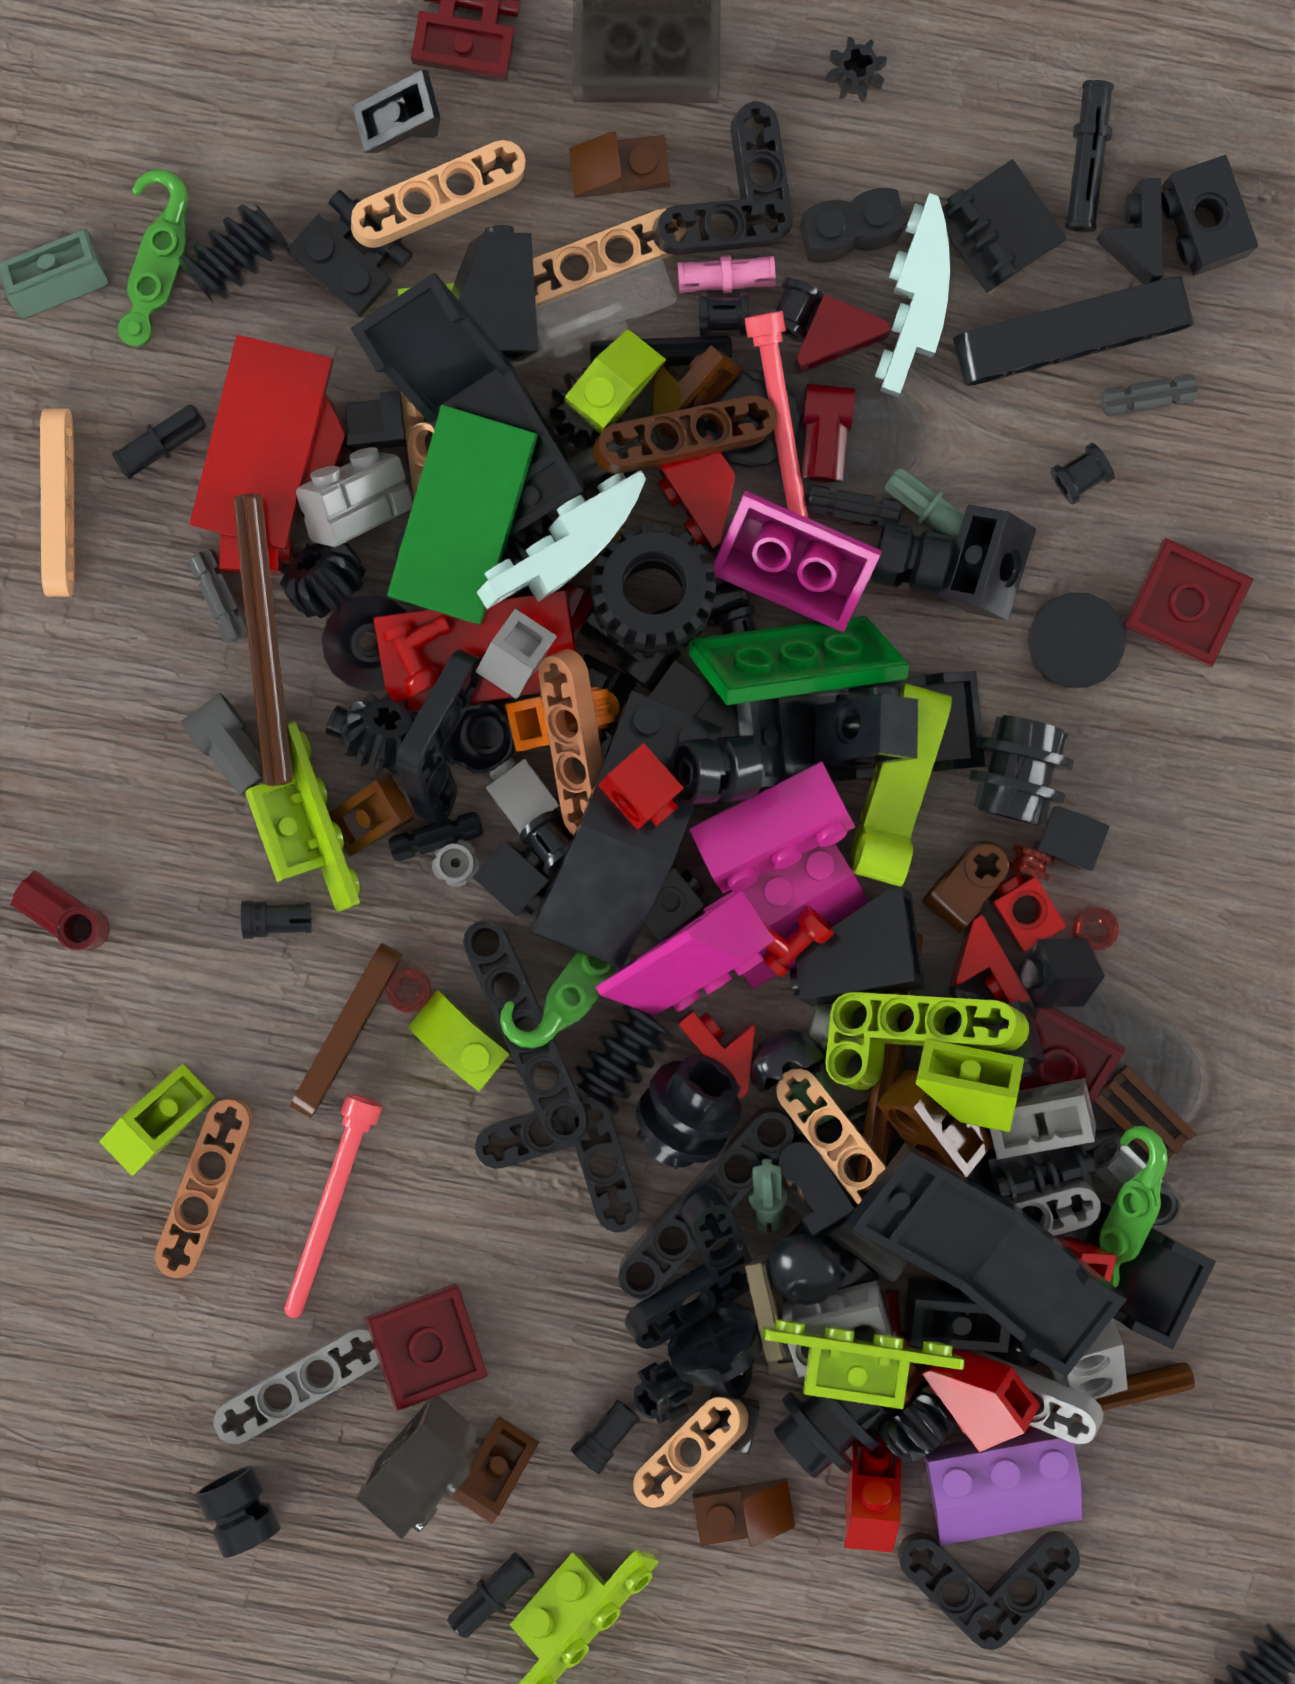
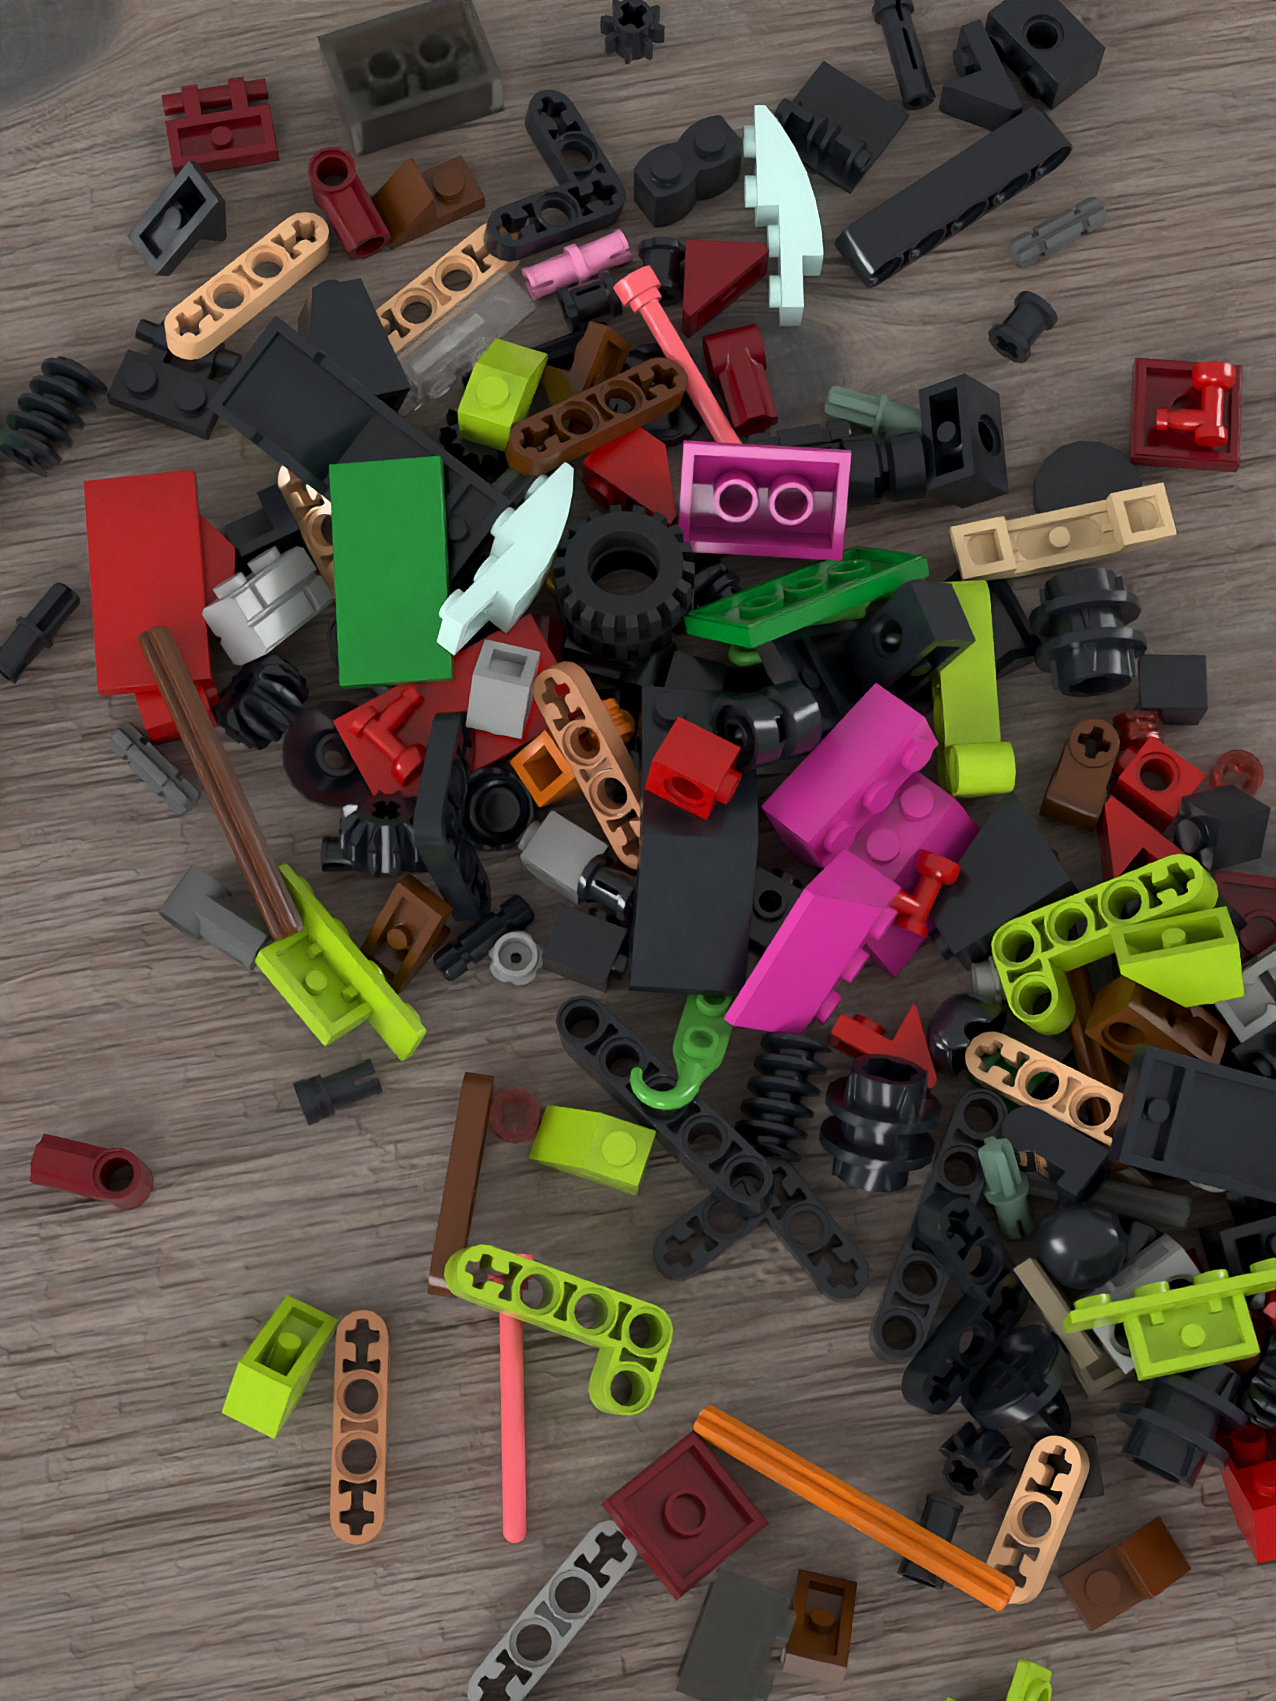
camera: 25 degrees left, 15 degrees down
none -> dark red piece [308,147,391,260]
none -> lime beam [444,1244,673,1416]
none -> orange axle [693,1405,1015,1611]
none -> tan slope [949,482,1177,581]
none -> red piece [1156,361,1236,447]

